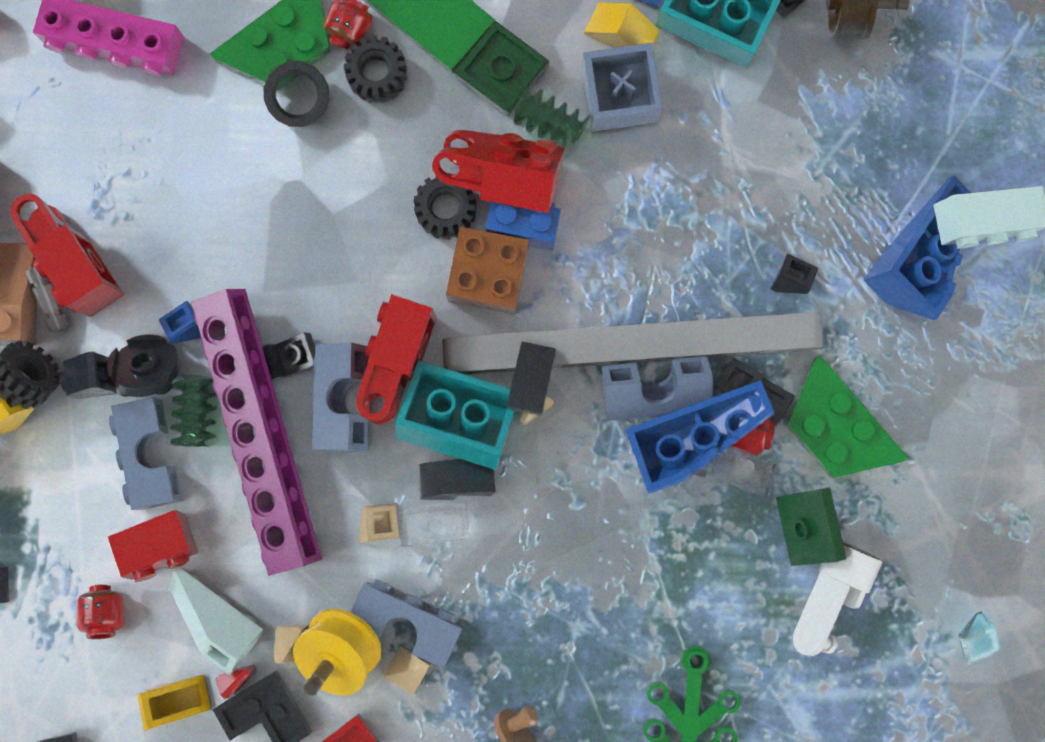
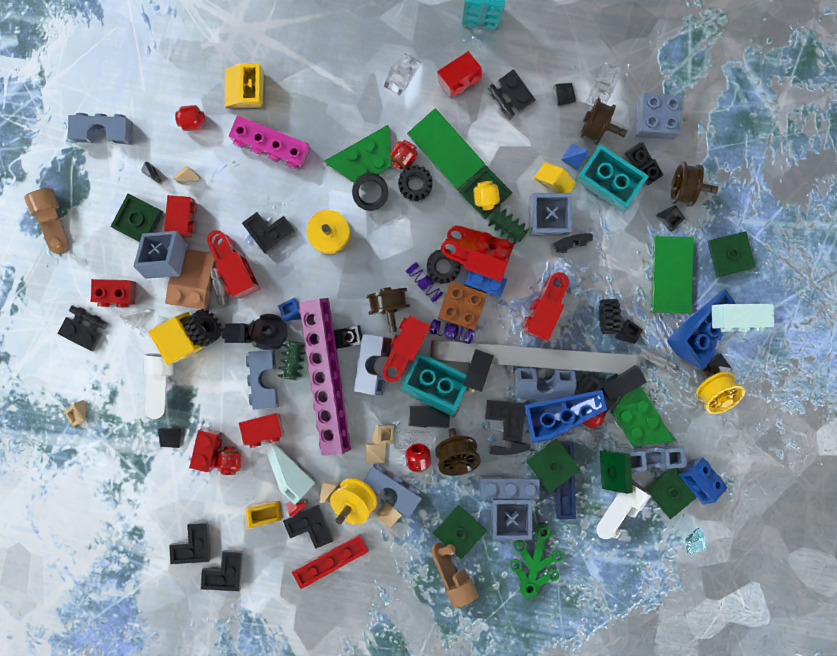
camera: 10 degrees right, 5 degrees up
none -> red brick [189,428,223,472]
none -> black plate [242,212,296,254]
none -> yellow wheel [306,210,351,254]
none -> dark brown wheel [365,287,410,333]
none -> tan slope [366,443,386,463]
none -> dark purple piece [405,262,443,303]
none -> red head [405,443,431,472]
none -> dark purple piece [430,319,474,344]
none -> dark green plate [433,504,487,559]
none -> dark brown wheel [435,428,481,476]
none -> yellow head [473,181,500,210]
none -> sand blue arch [479,476,539,499]
none -> black plate [485,400,525,442]
none -> black slope [488,441,531,455]
none -> sand blue brick [491,499,532,540]
none -> red brick [521,272,569,341]
none -> dark green plate [526,438,580,493]
none -> black slope [551,233,593,253]
none -> dark blue plate [555,441,576,520]
none -> black tyre [598,299,622,334]
none -> black slope [600,365,647,400]
none -> sand blue arch [620,445,686,472]
none -> light grey axle [639,348,677,372]
none -> dark green plate [645,468,697,519]
none -> green tile [652,236,694,314]
none -> black slope [656,205,685,232]
none -> blue brick [678,457,728,505]
none -> yellow wheel [696,368,745,414]
none -> black slope [706,353,732,375]
none -> dark green plate [707,231,756,277]

